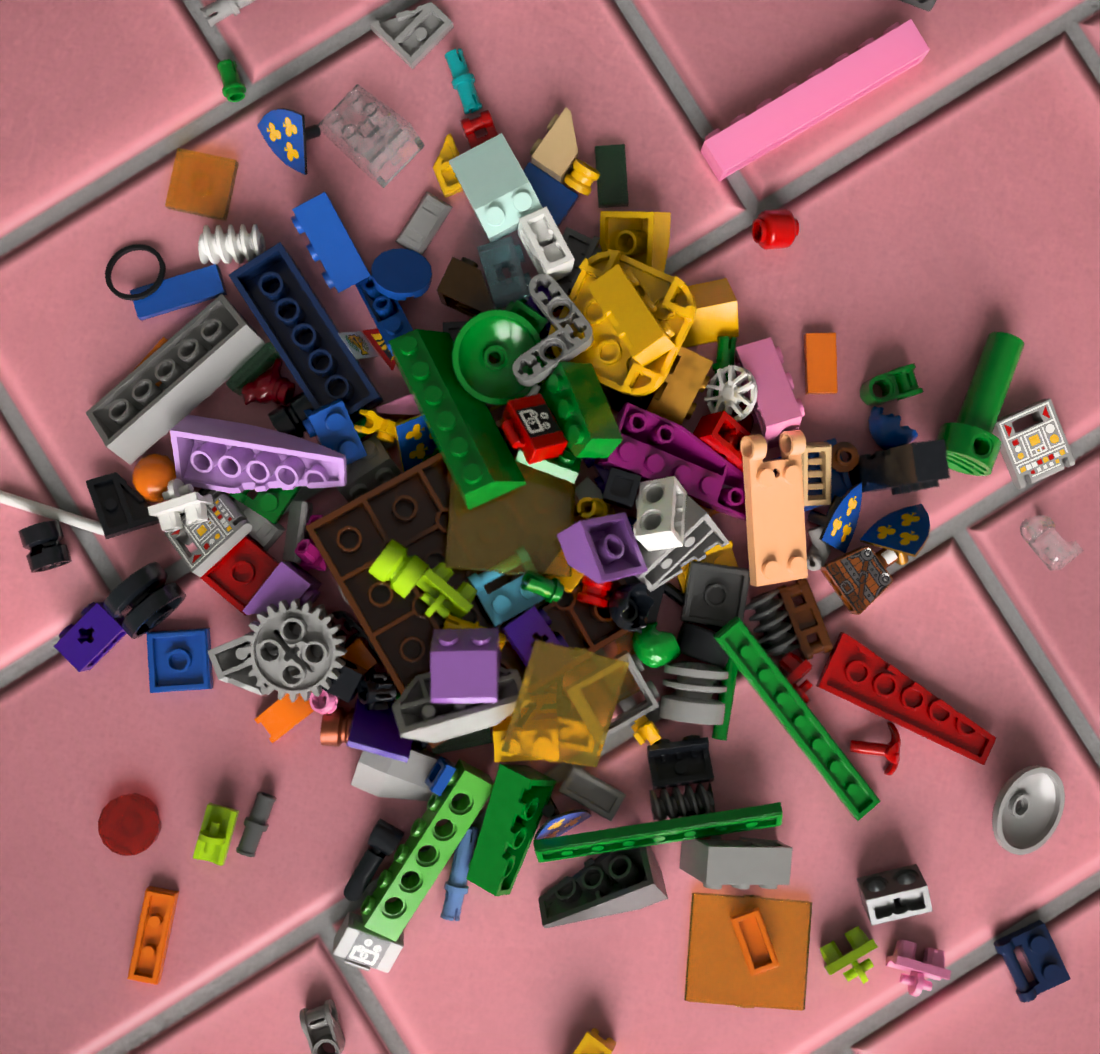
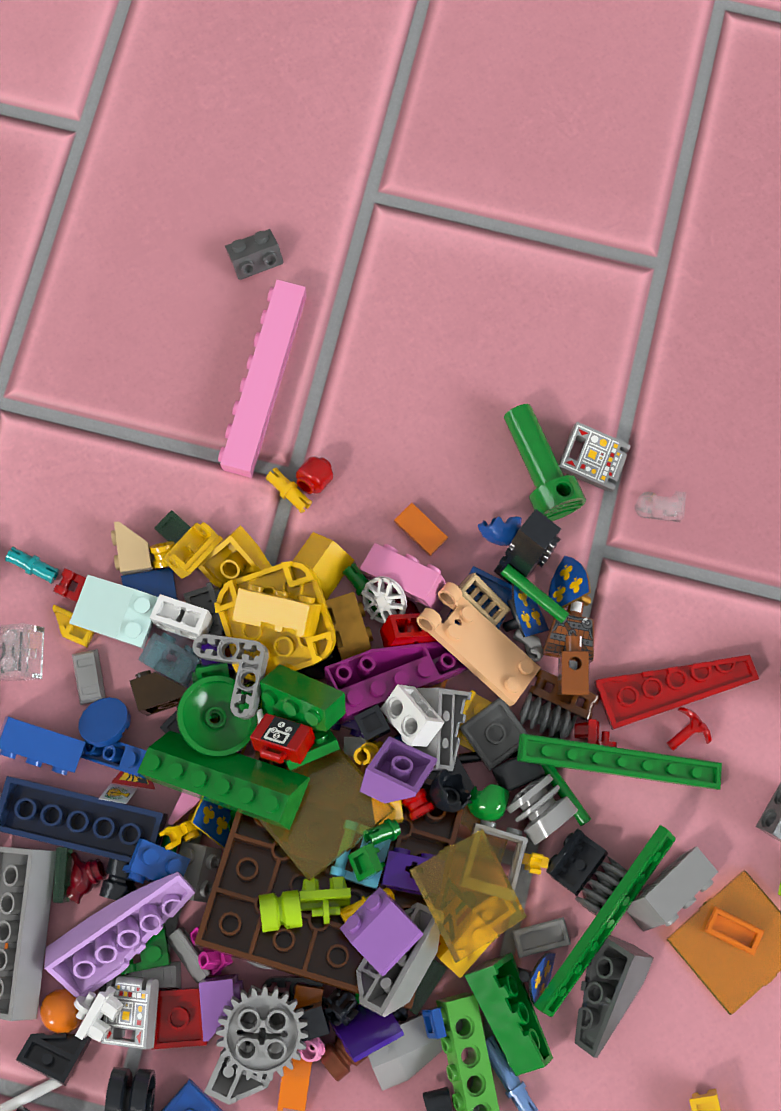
camera: 45 degrees left, 10 degrees down
reddish brown plate [831,442,859,472] -> none
green piece [860,363,924,406] -> none
none -> yellow hinge [161,522,223,579]
none -> yellow pin [265,467,312,513]
none -> green tile [348,843,385,882]
none -> green piece [501,564,570,623]
none -> dark orange torso [557,636,589,695]

